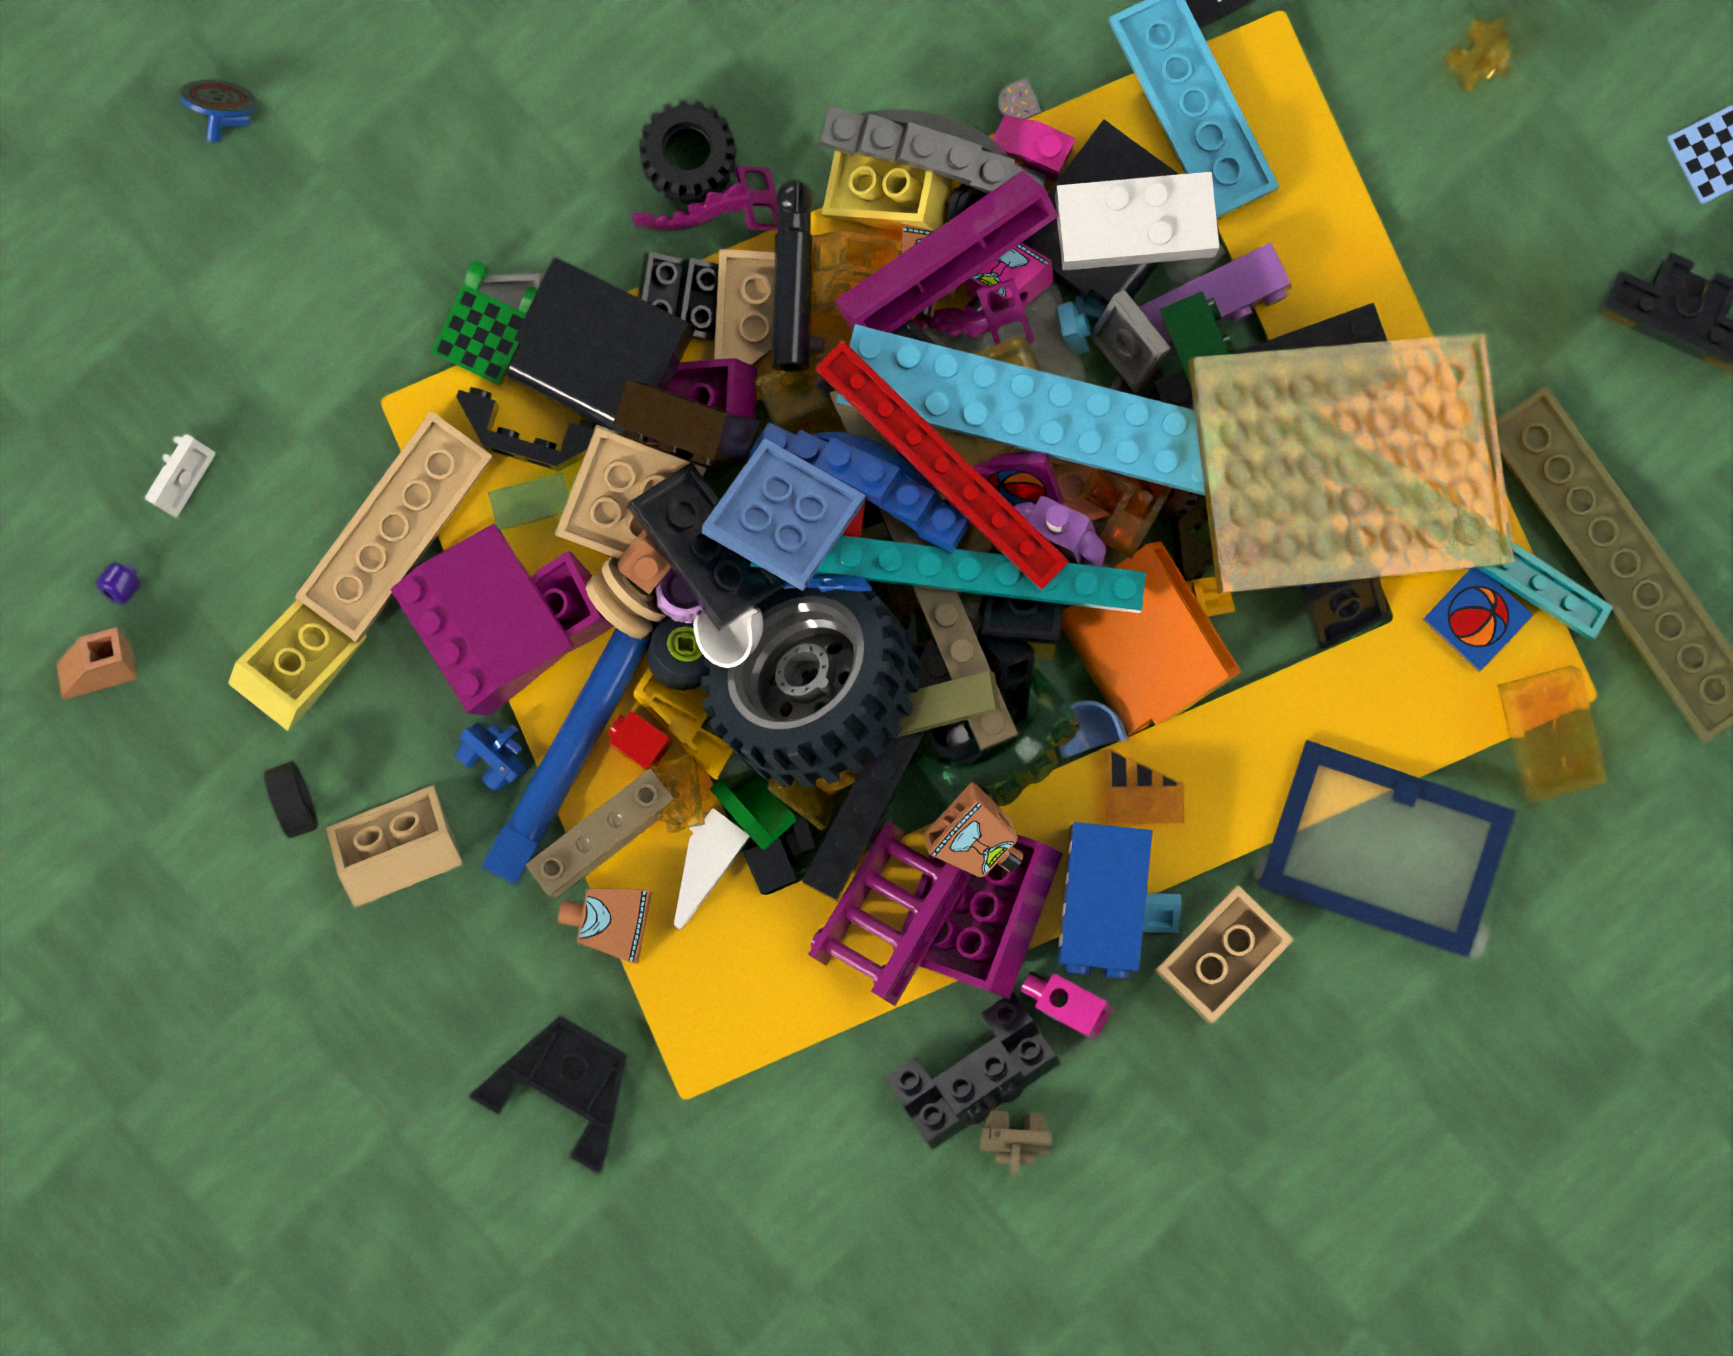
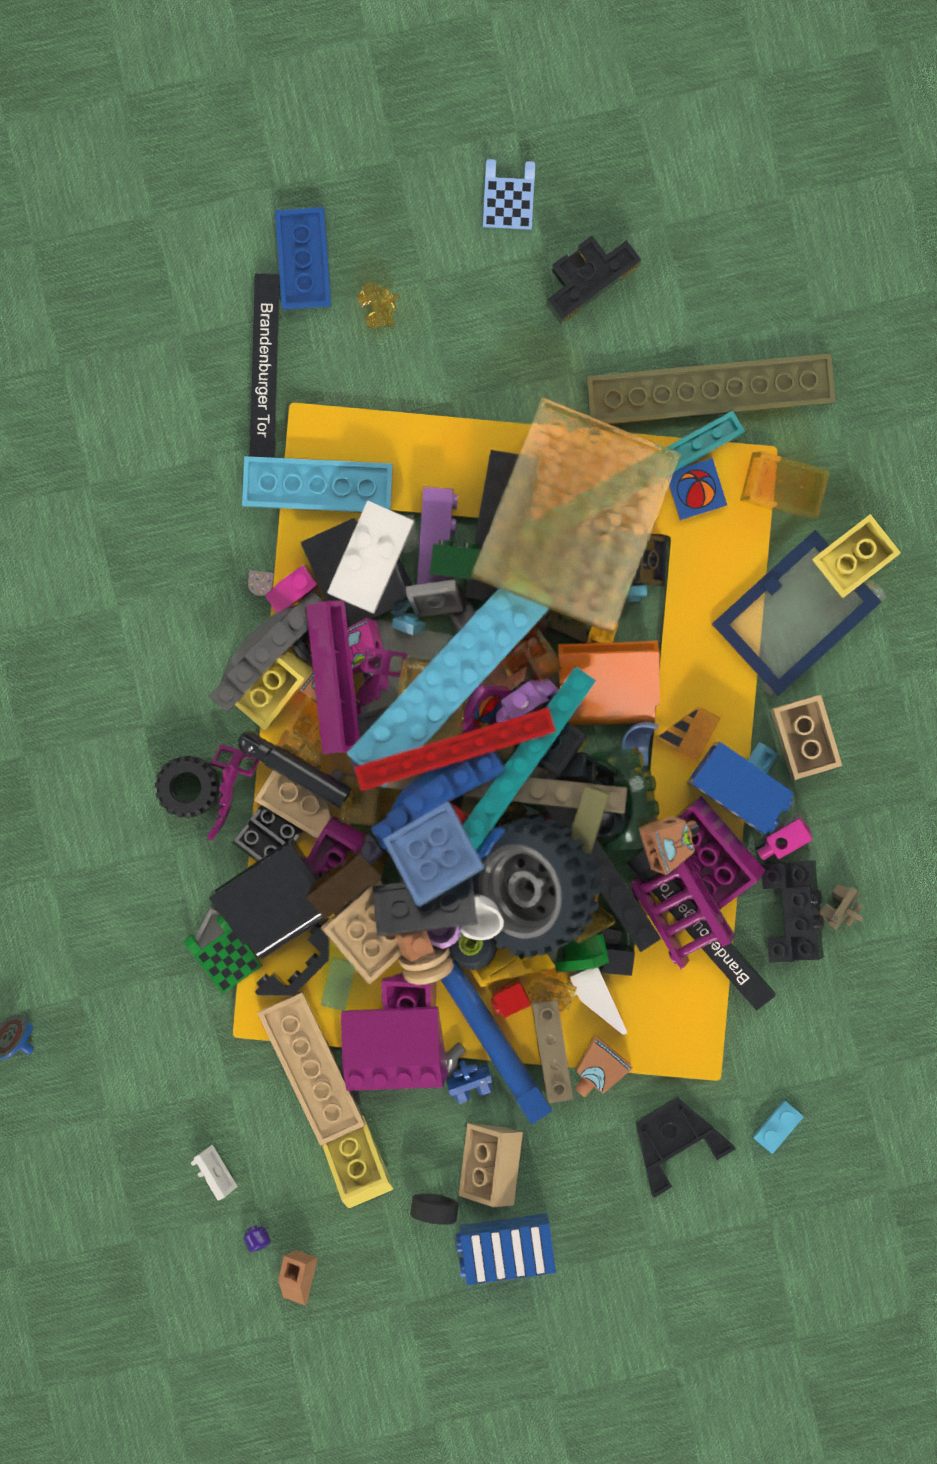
camera: 60 degrees left, 5 degrees up
none -> dark grey arm [445,1042,466,1075]
none -> blue brick [456,1213,556,1285]
none -> medium azure plate [620,585,647,602]
none -> black tile [627,847,776,1011]
none -> medium azure plate [753,1100,804,1154]
none -> light yellow slope [812,514,901,598]

